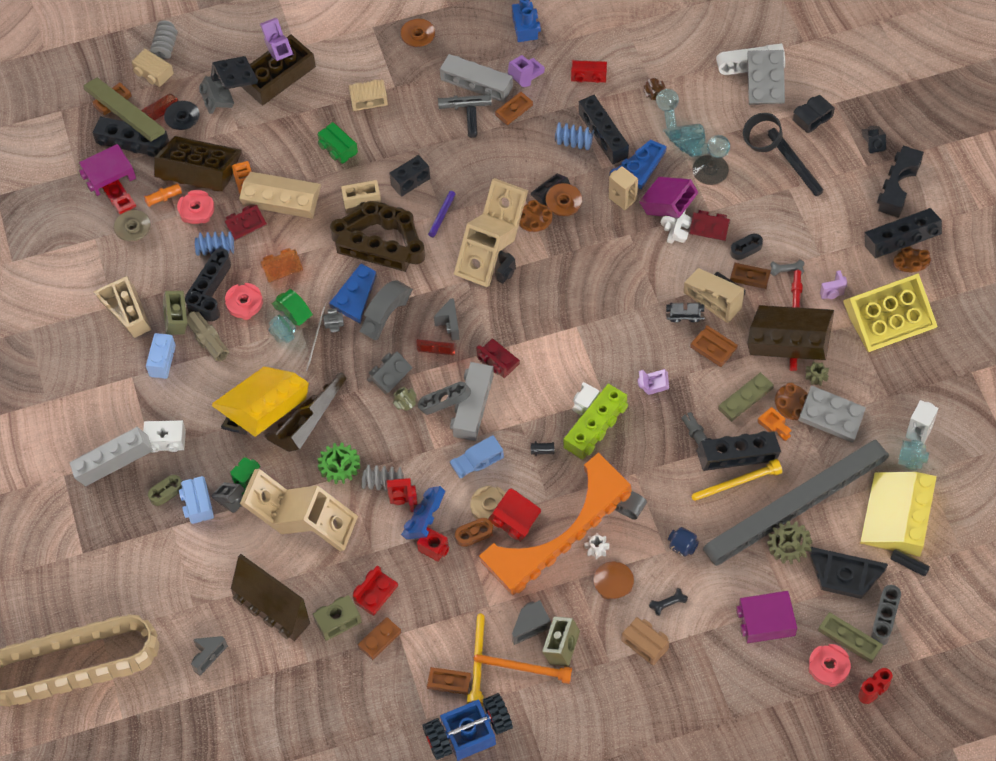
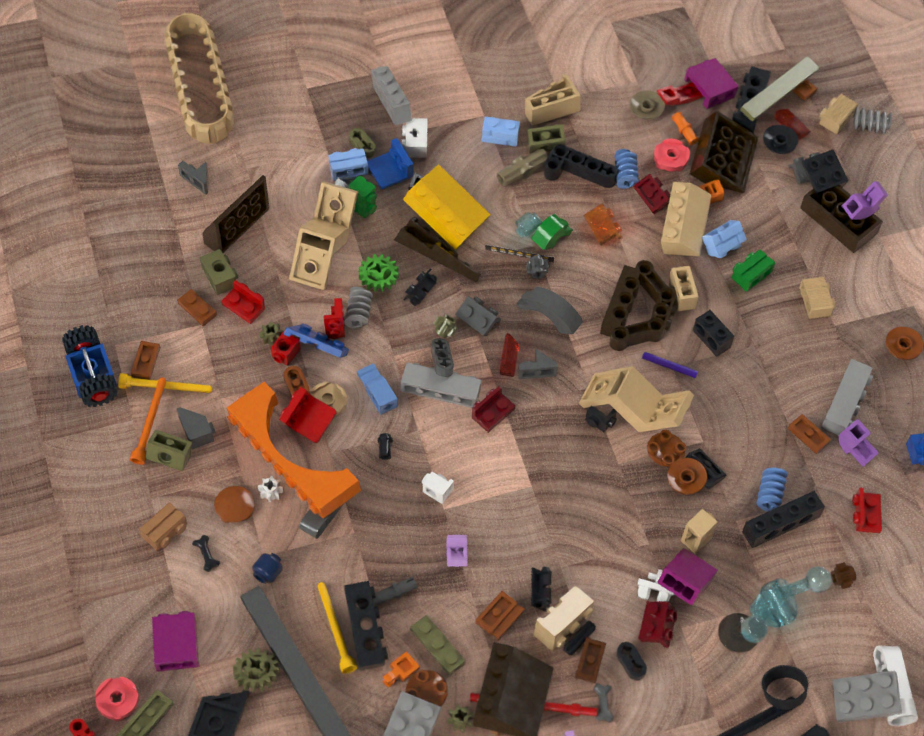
camera: 85 degrees right, 0 degrees up
coral plate [225,283,263,320] -> none
blue wing [329,264,377,324] -> none
dark grey pin [438,94,492,110] -> none
black axle [467,106,478,138] -> none
lime brick [563,383,628,460] -> none
blue wing [610,140,667,190] -> none
none -> olive gear [259,322,283,346]
none -> blue bracket [367,138,414,189]
none -> black hinge [403,268,437,306]
none -> light blue brick [702,220,747,258]

